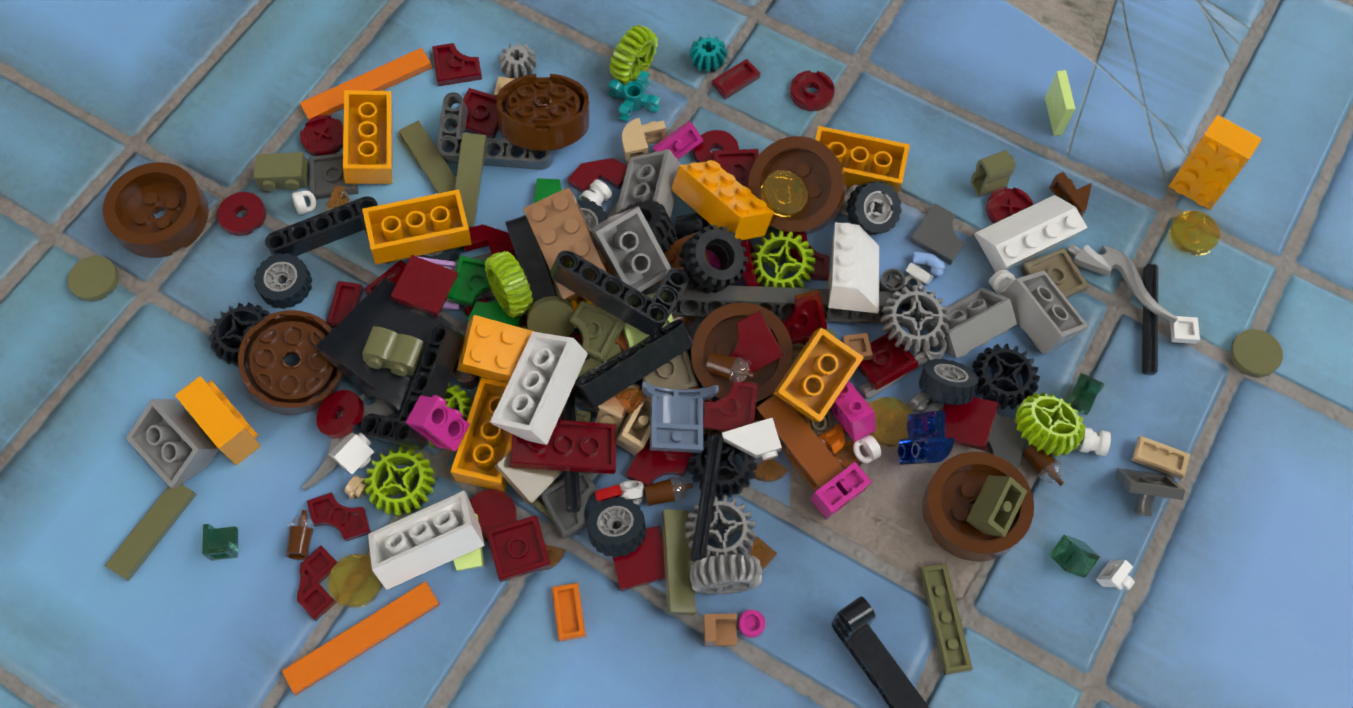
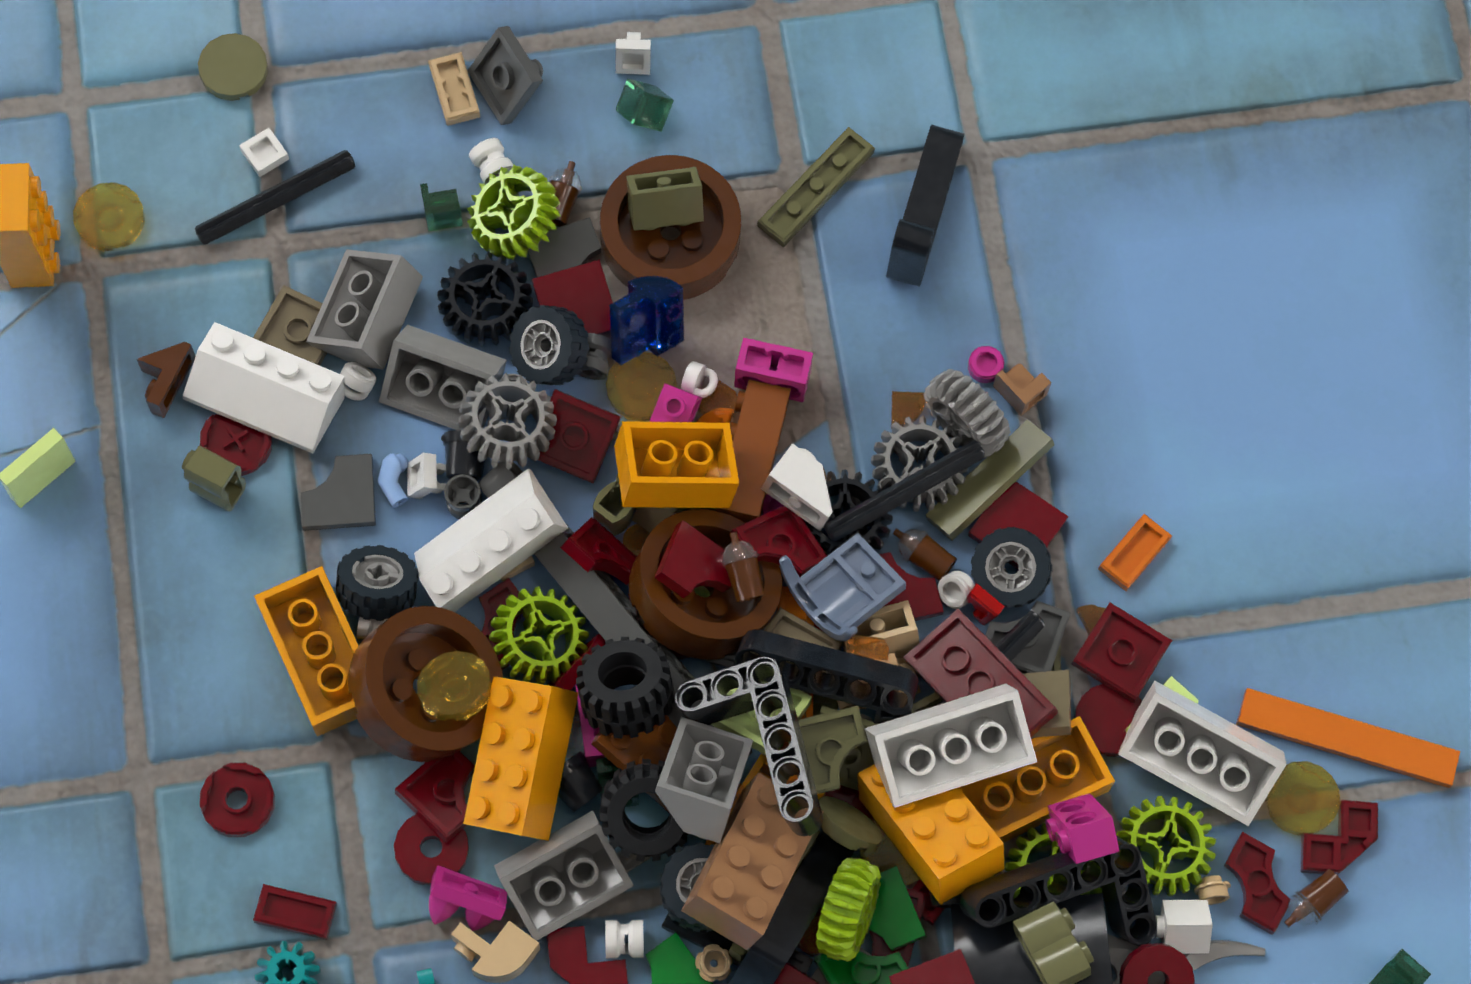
camera: 135 degrees left, 5 degrees up
medium nougat panel [841,333,873,360] -> none
light grey piece [1067,244,1178,323] -> none

